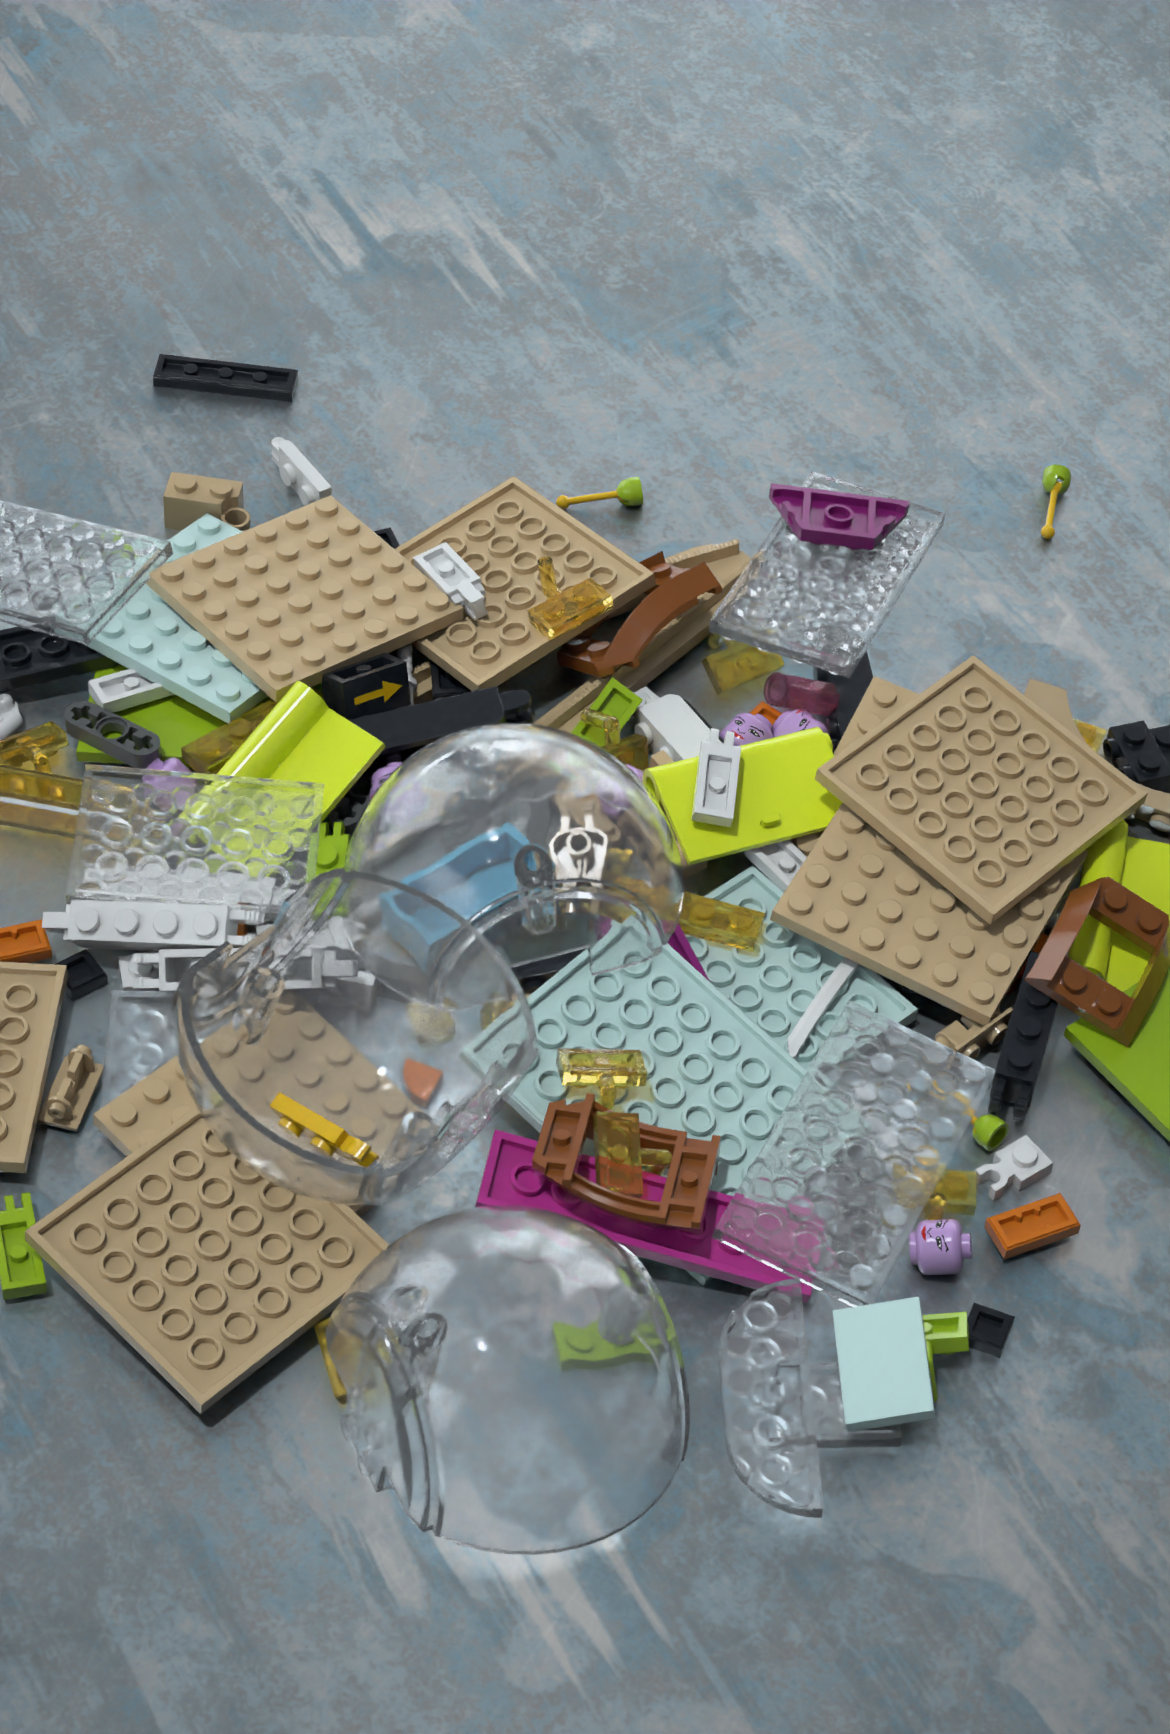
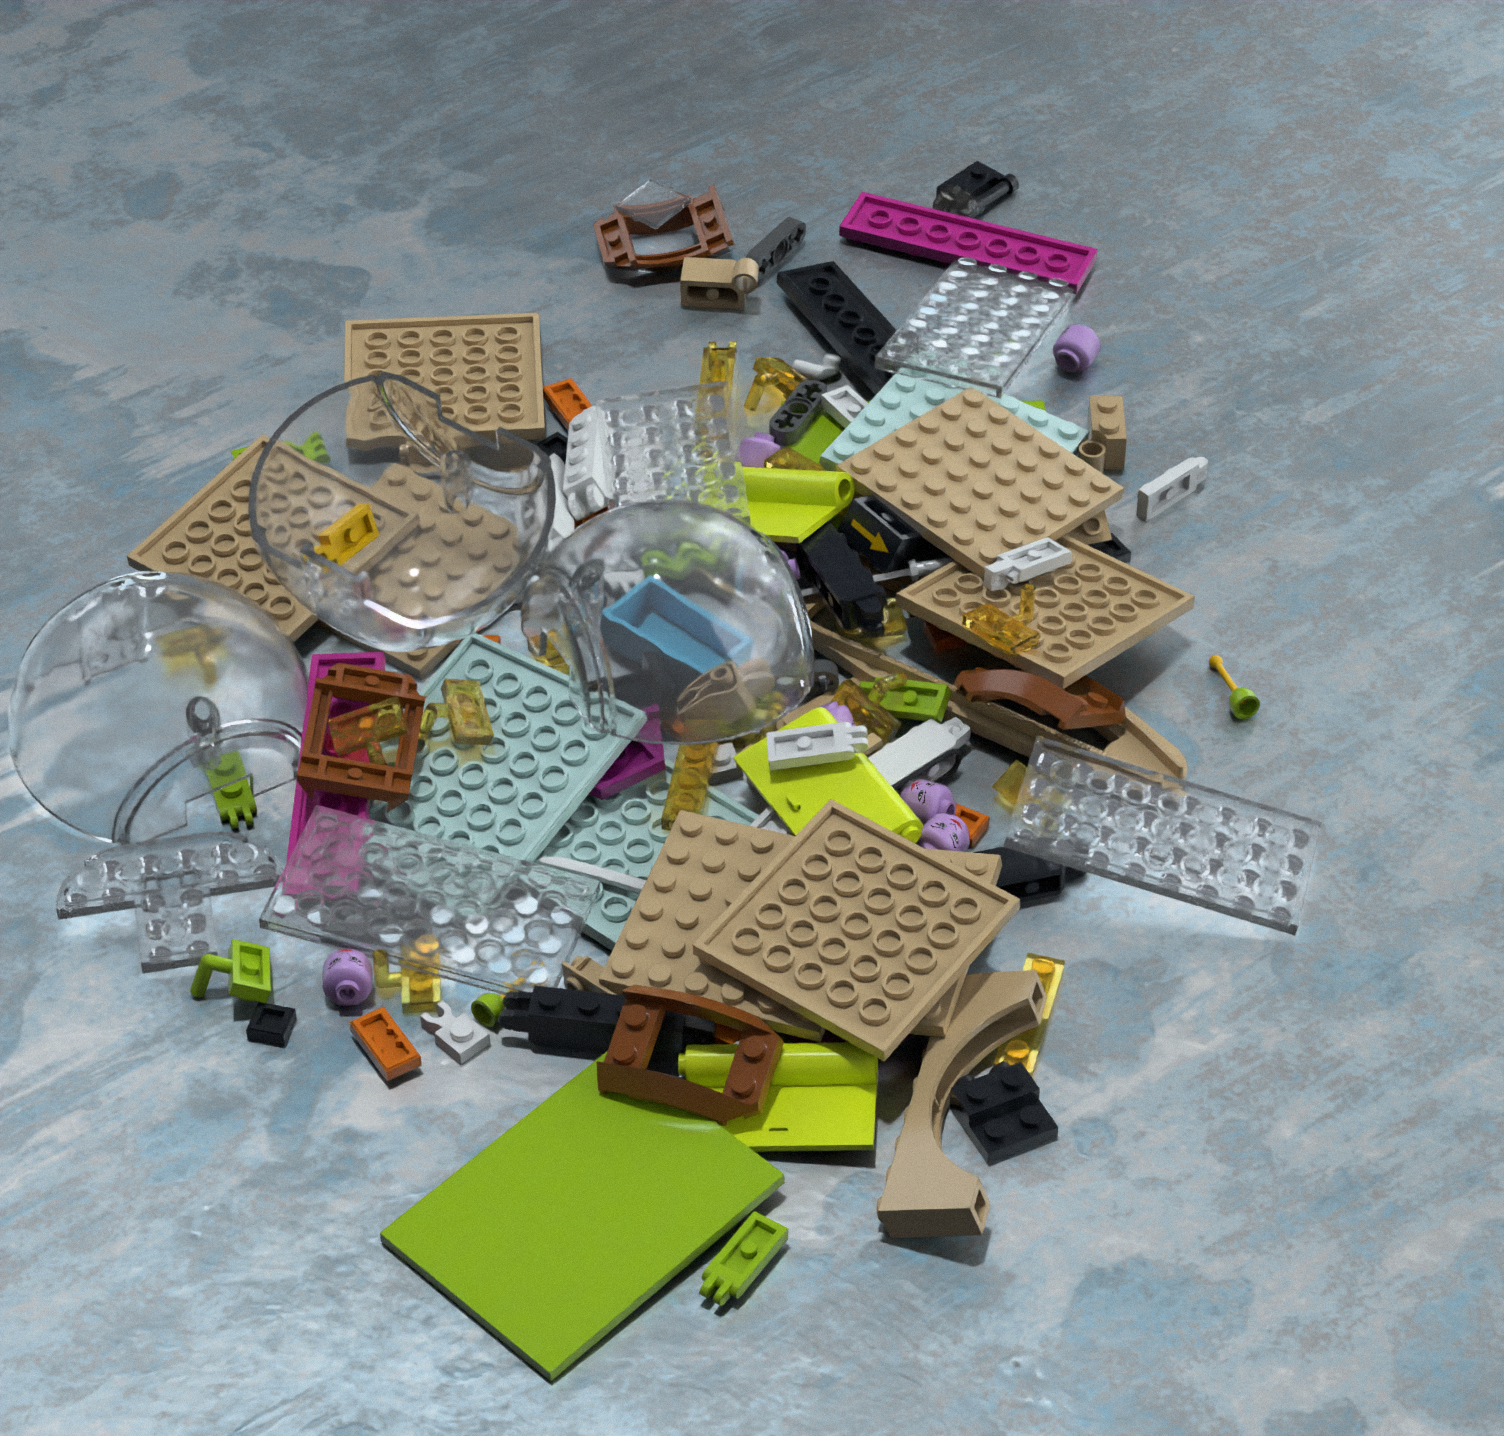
camera: 85 degrees right, 5 degrees down
black tile [153,354,298,402] -> none
clear pink piece [763,672,840,716] -> none
magenta wing [769,483,909,550] -> none
light aqua tile [833,1296,936,1432] -> none
hinge [1041,464,1072,539] -> none
none -> lavender head [1053,324,1101,373]

